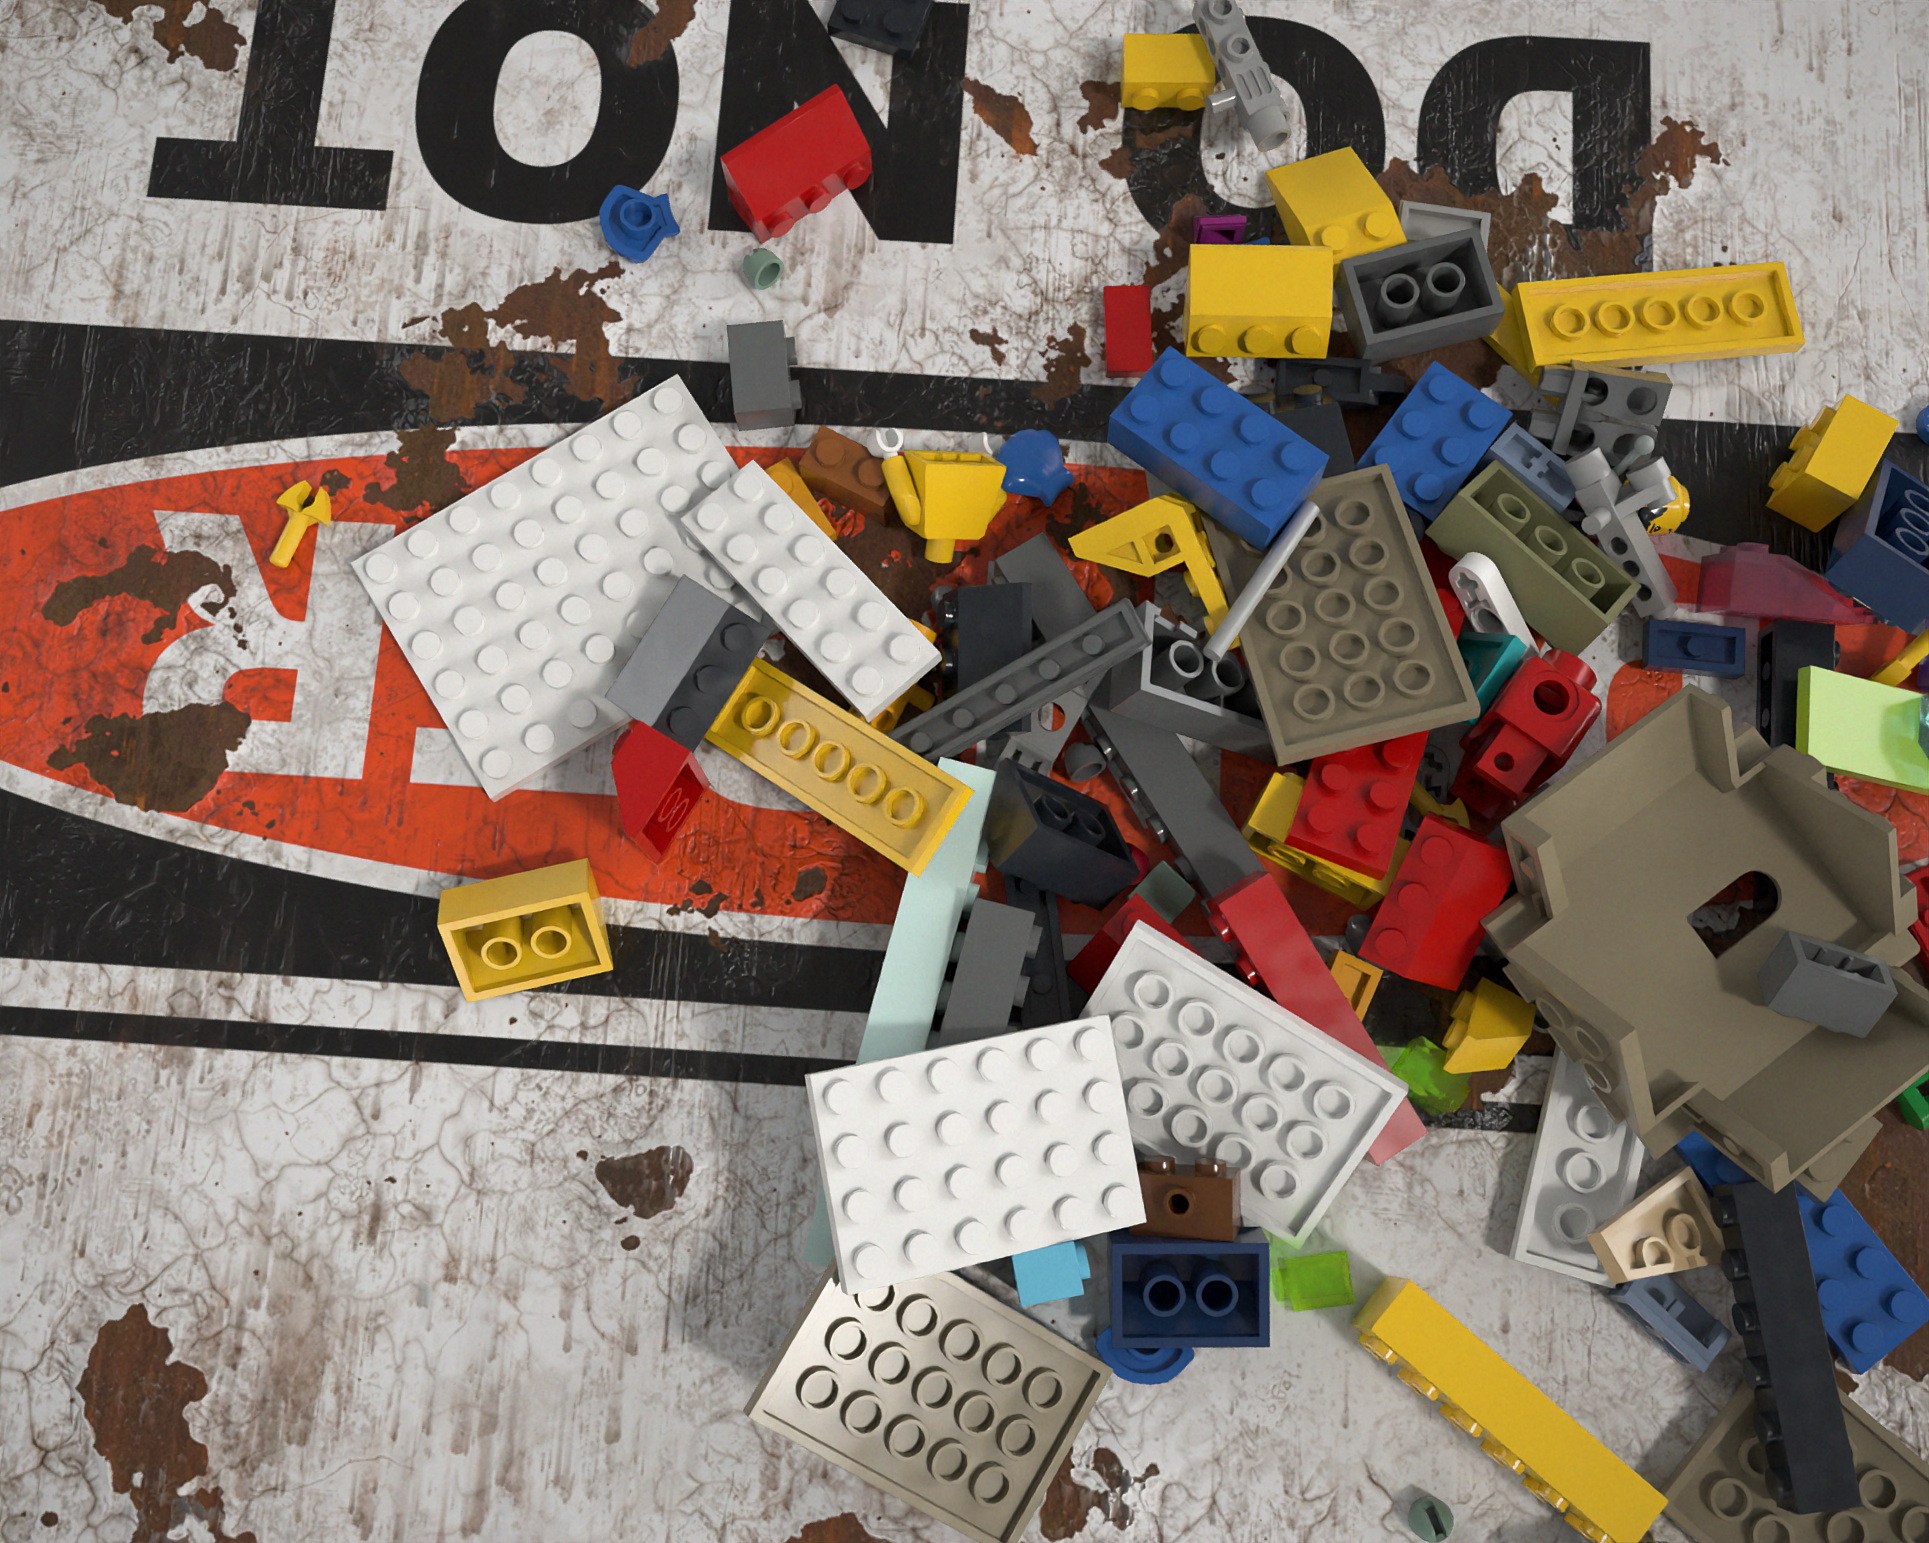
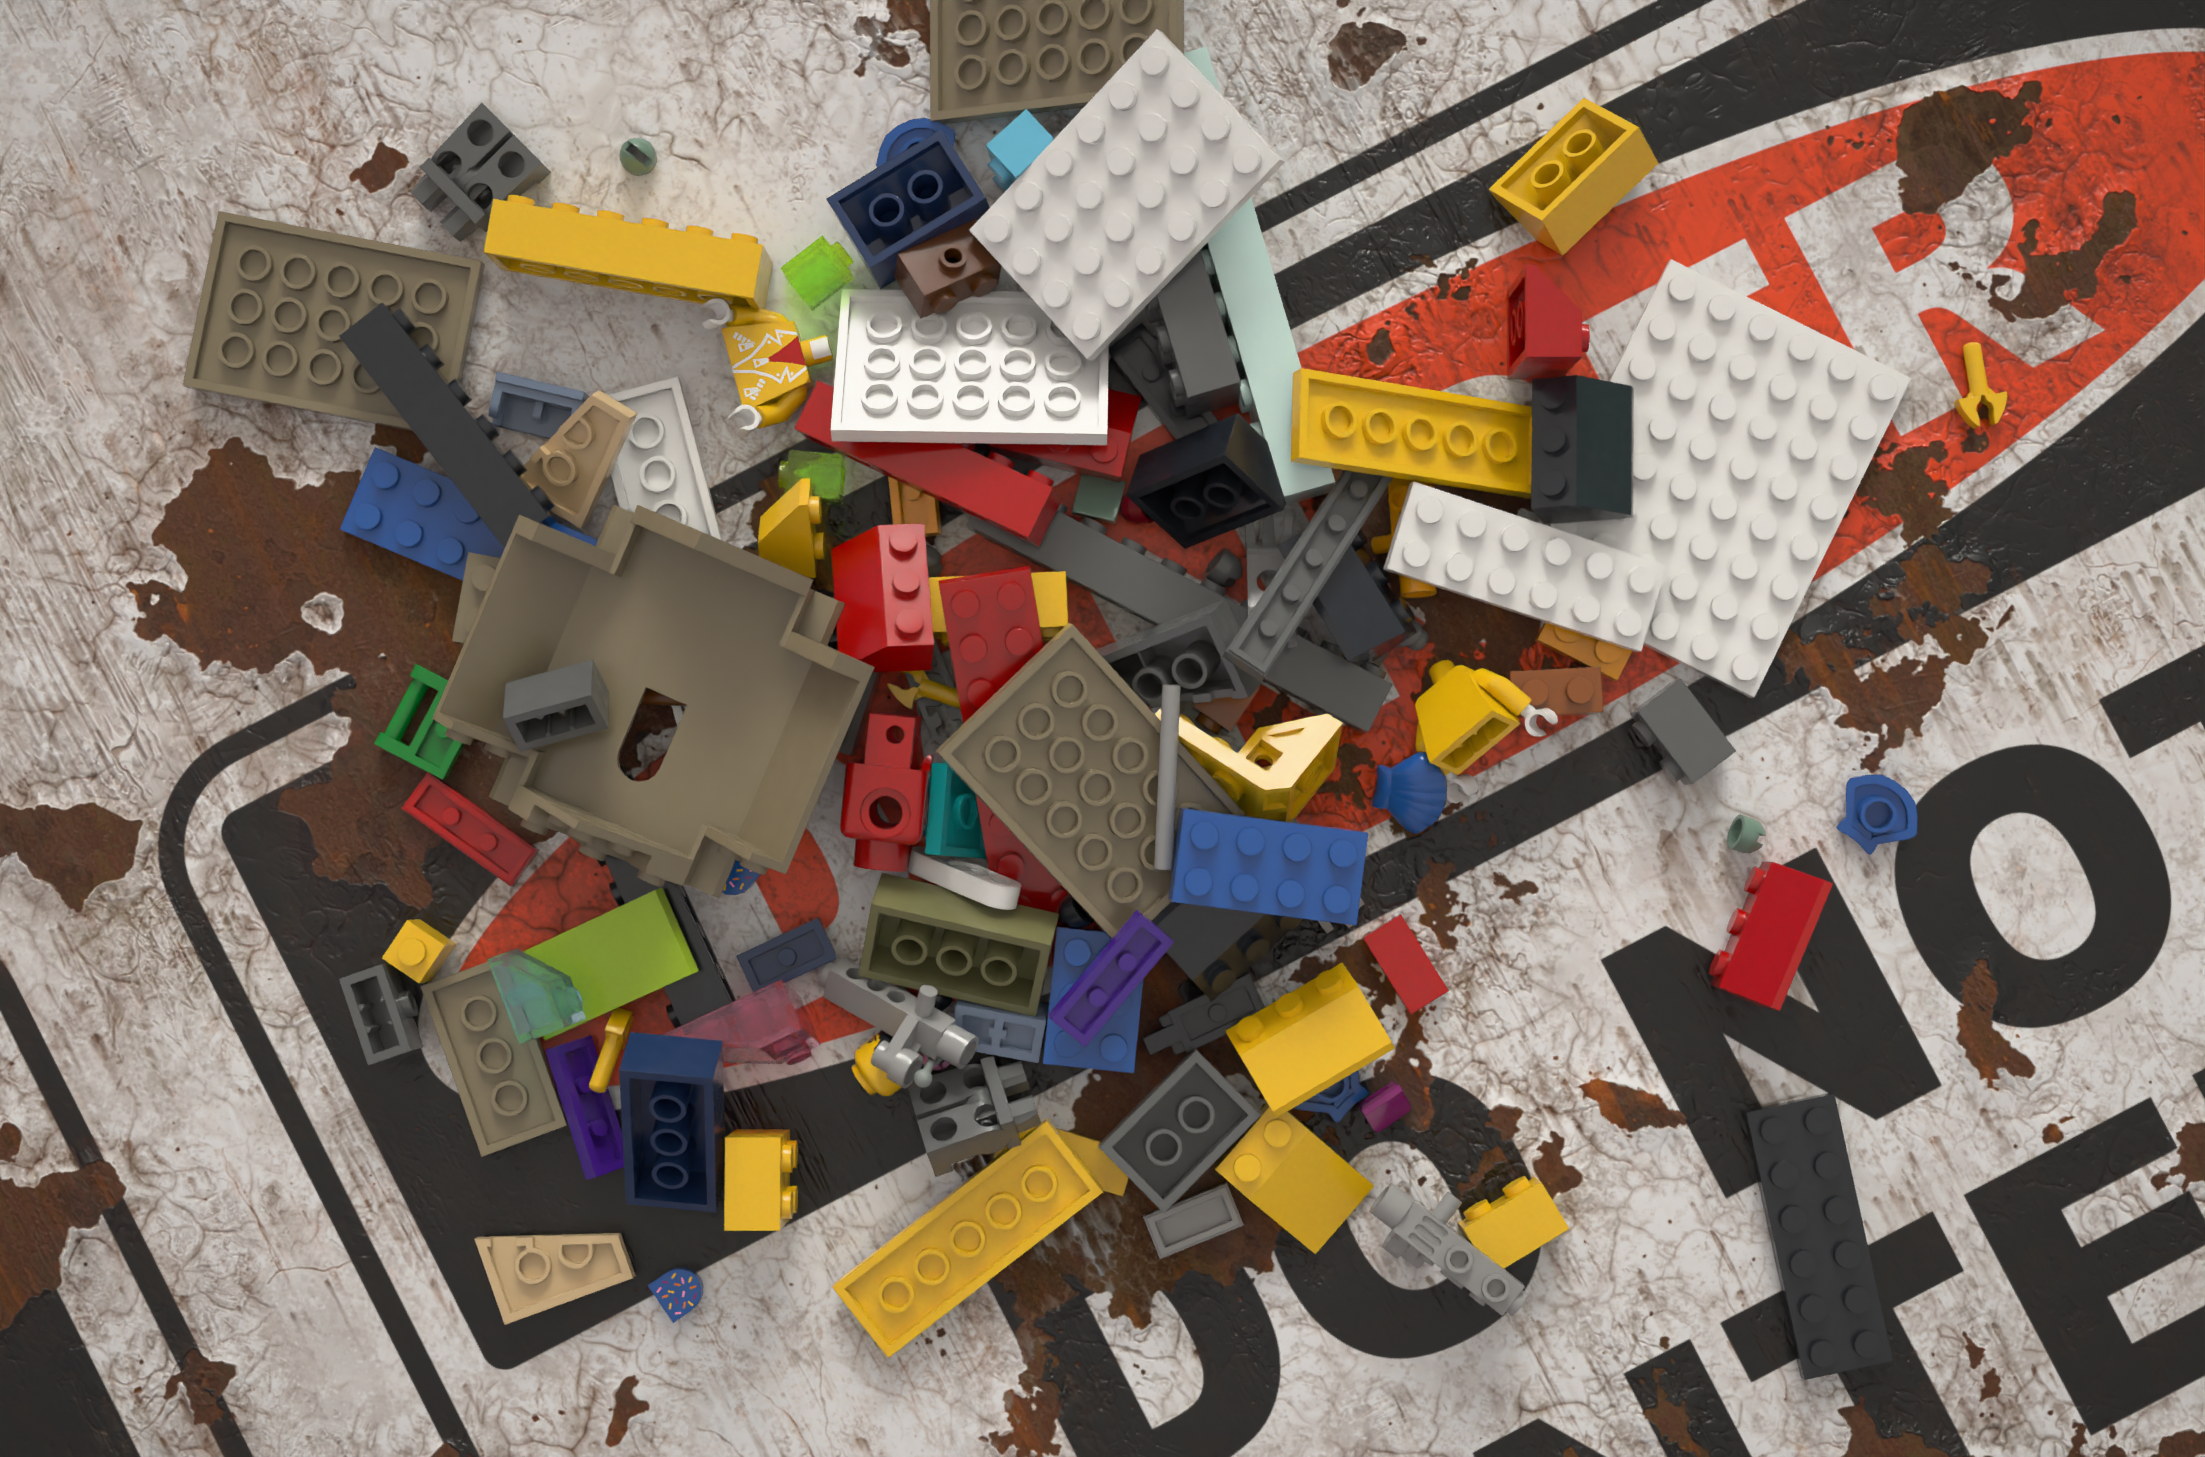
camera: 150 degrees right, 10 degrees up
none -> yellow torso [701,298,834,438]
none -> dark purple plate [1048,910,1174,1047]

